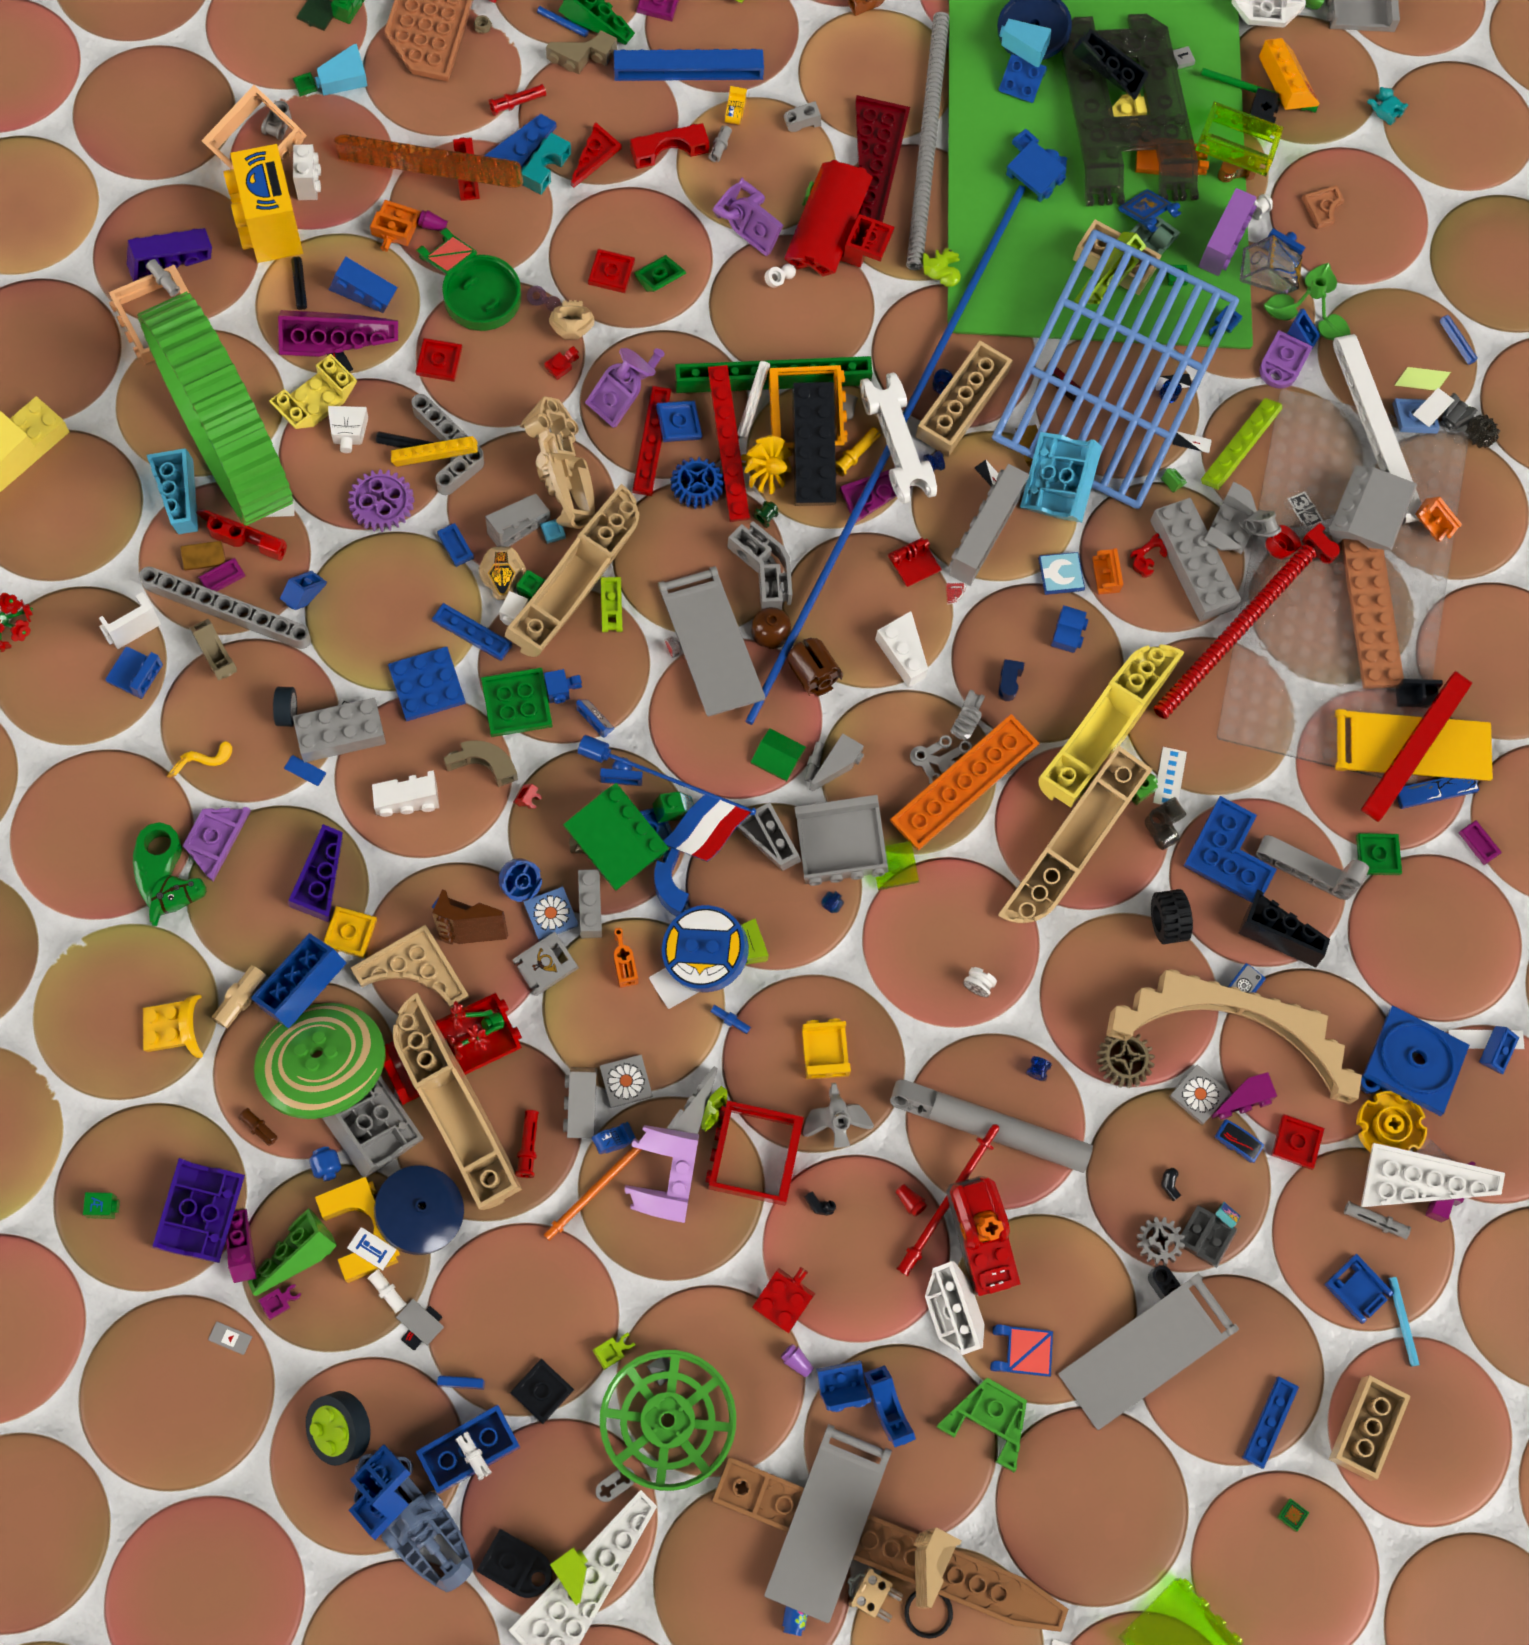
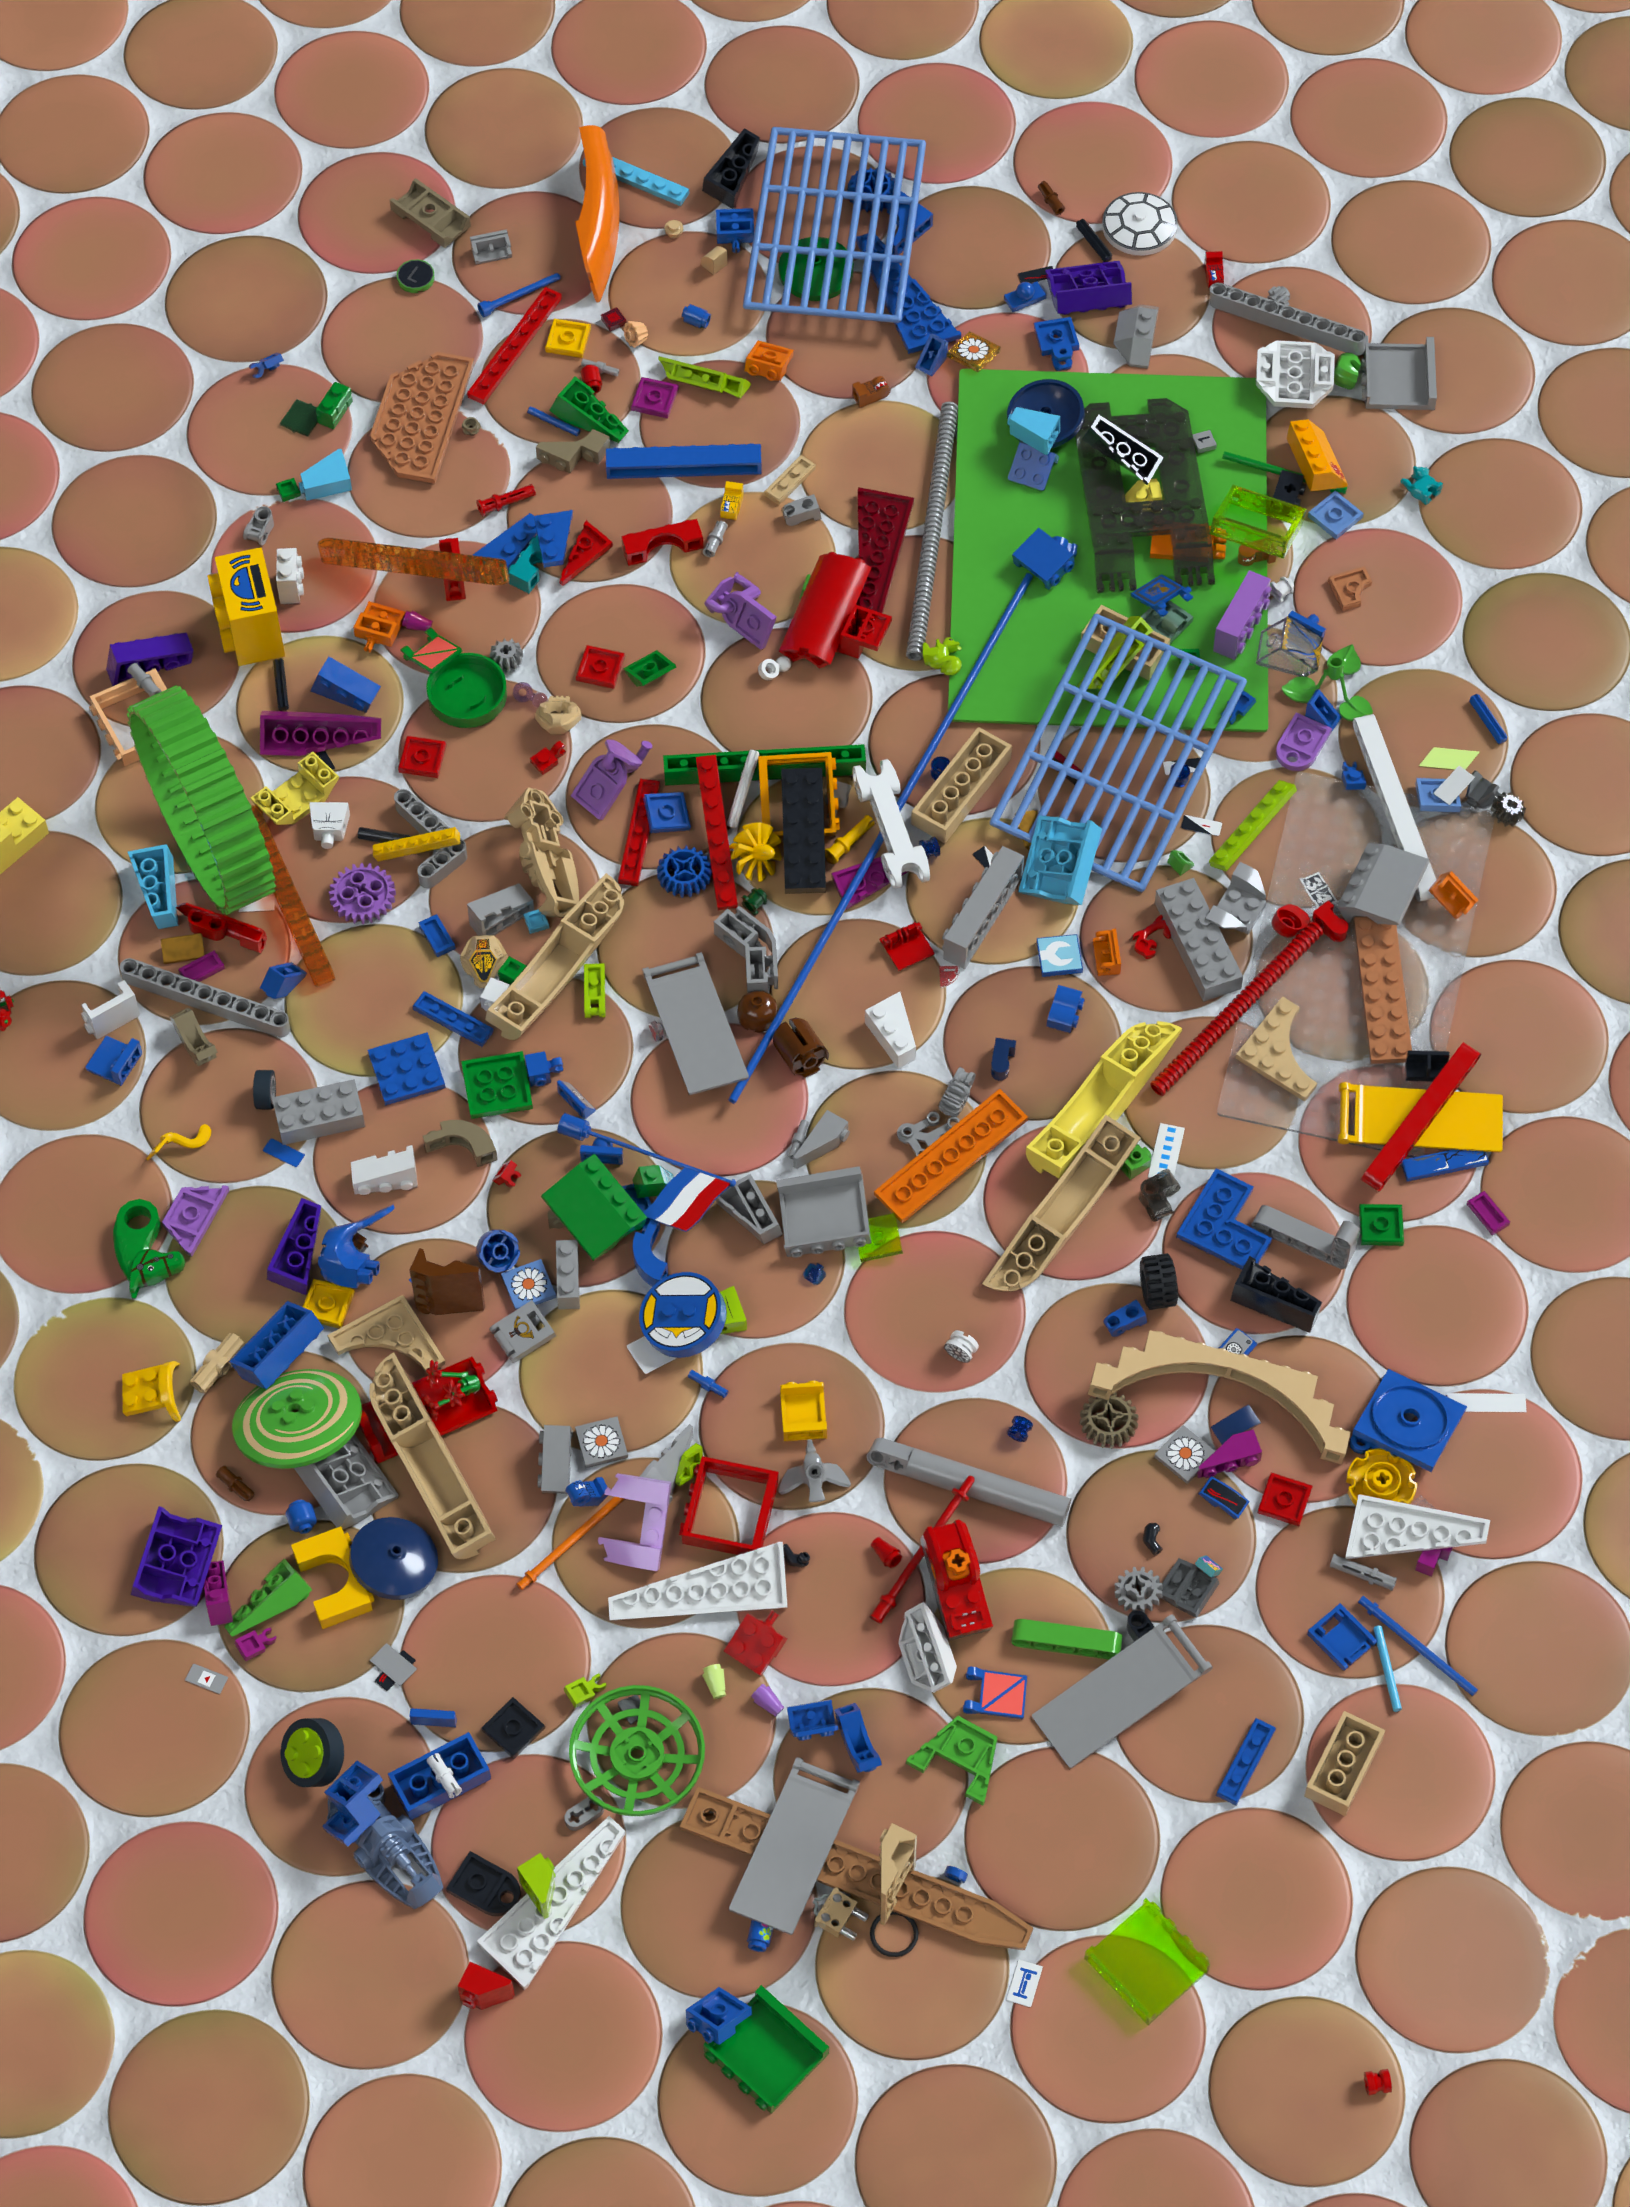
camera: 10 degrees right, 10 degrees down
green brick [83,1192,120,1219] -> none
light nougat window [202,85,307,169] -> none
white sticker [347,1227,397,1270] -> none
white pin [367,1269,407,1314] -> none
red pin [515,1110,539,1178] -> none
orange piece [614,928,638,988] -> none
green slope [751,728,806,782] -> none
blue plate [1012,129,1039,151] -> none
light grey piece [1243,510,1281,537] -> none
tile [1276,1498,1309,1532] -> none
blue slope [1479,1026,1520,1074] -> none
none -> clear orange beam [251,804,335,987]
none -> blue hips [318,1205,395,1288]
none -> reddish brown plate [353,1232,369,1250]
none -> light grey gear [489,638,523,672]
none -> blue wing [534,510,573,568]
none -> white wing [608,1542,787,1621]
none -> yellowish green cone [702,1664,726,1699]
none -> tan tile [764,455,816,505]
none -> blue tile [944,1866,968,1883]
none -> bright green beam [1011,1619,1123,1660]
none -> blue leg [1103,1299,1147,1337]
none -> dark blue slope [1211,1405,1261,1445]
none -> tan plate [1235,996,1317,1102]
none -> medium blue tile [1308,491,1364,540]
none -> blue plate [1342,762,1366,790]
none -> blue bar [1358,1596,1478,1696]

